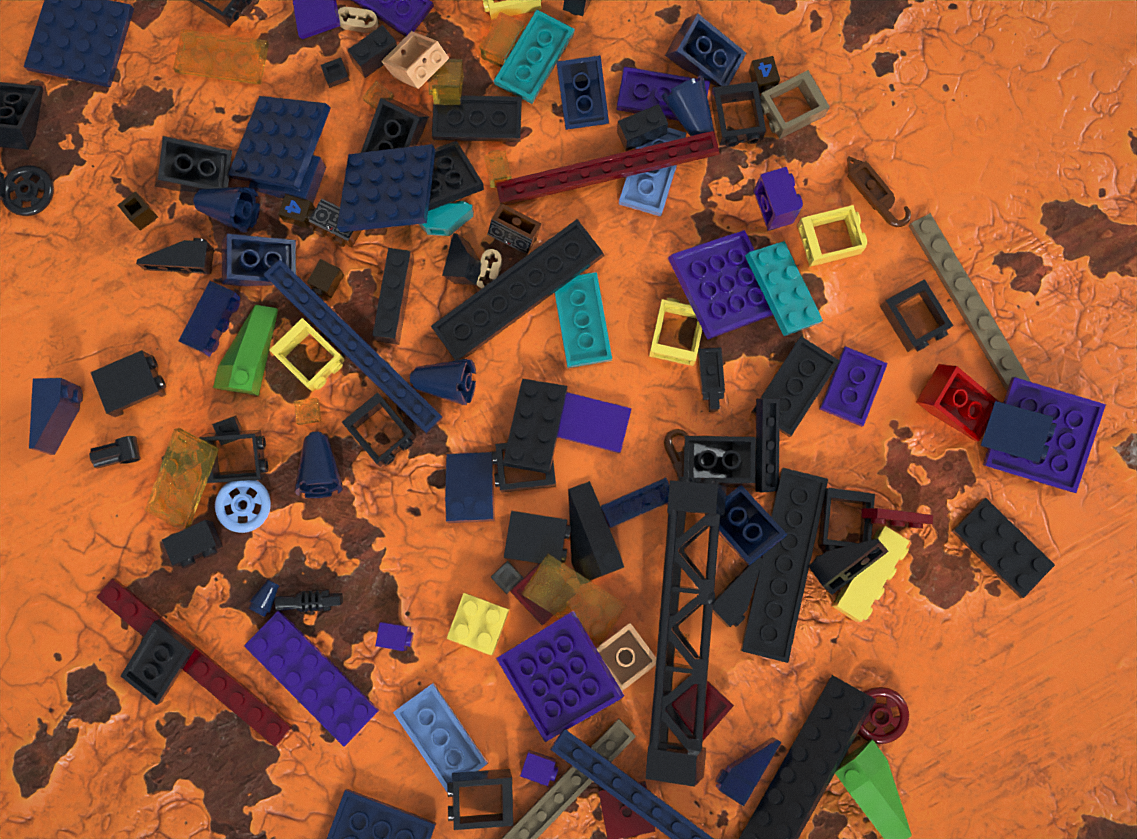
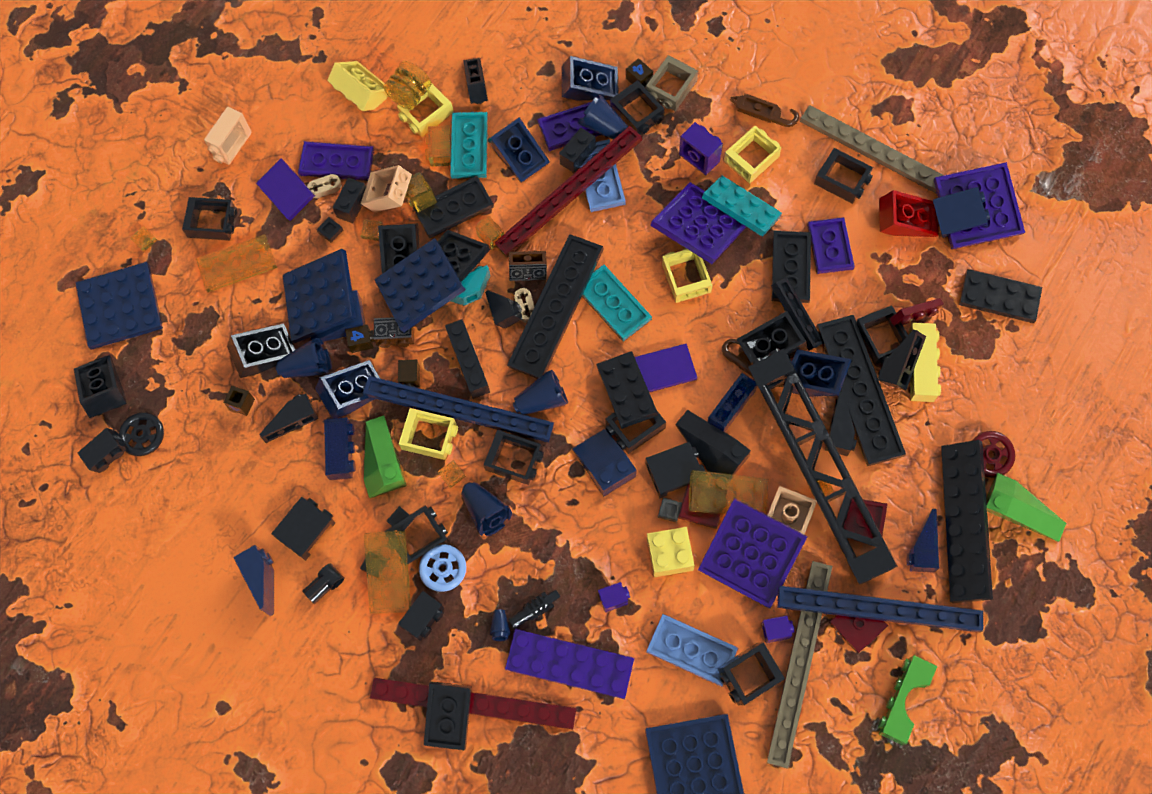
camera: 25 degrees left, 10 degrees down
black hinge [698,347,725,412] -> none

